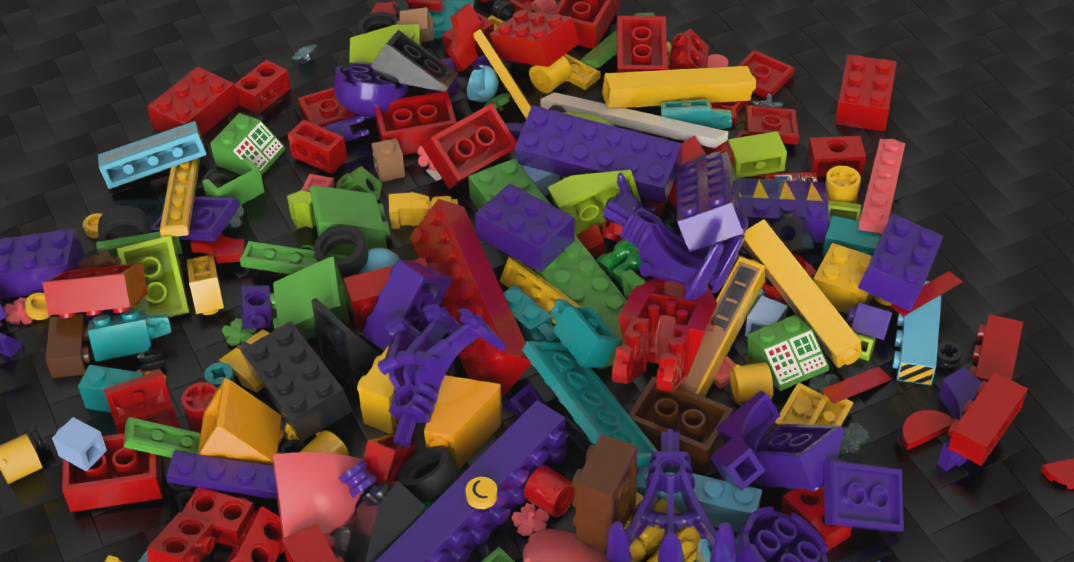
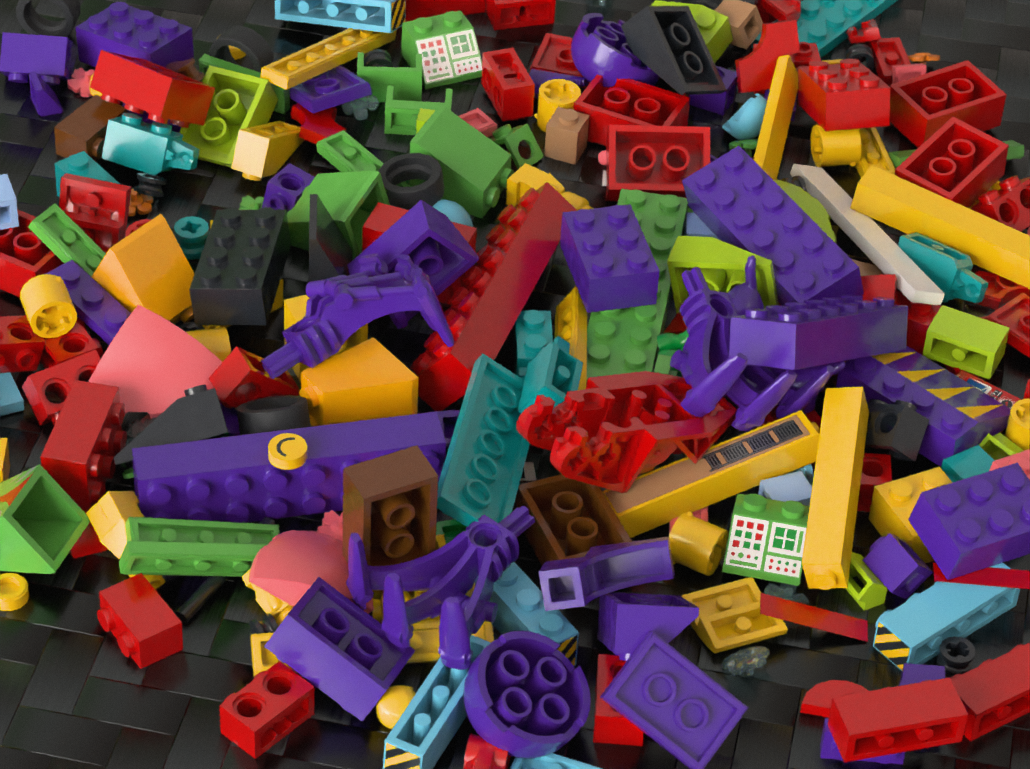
camera: 35 degrees right, 5 degrees down
dark purple wheel [338,460,378,498] -> none
none -> yellow piece [20,274,77,338]
none -> bright green panel [385,85,453,135]
none -> yellow piece [534,79,581,133]

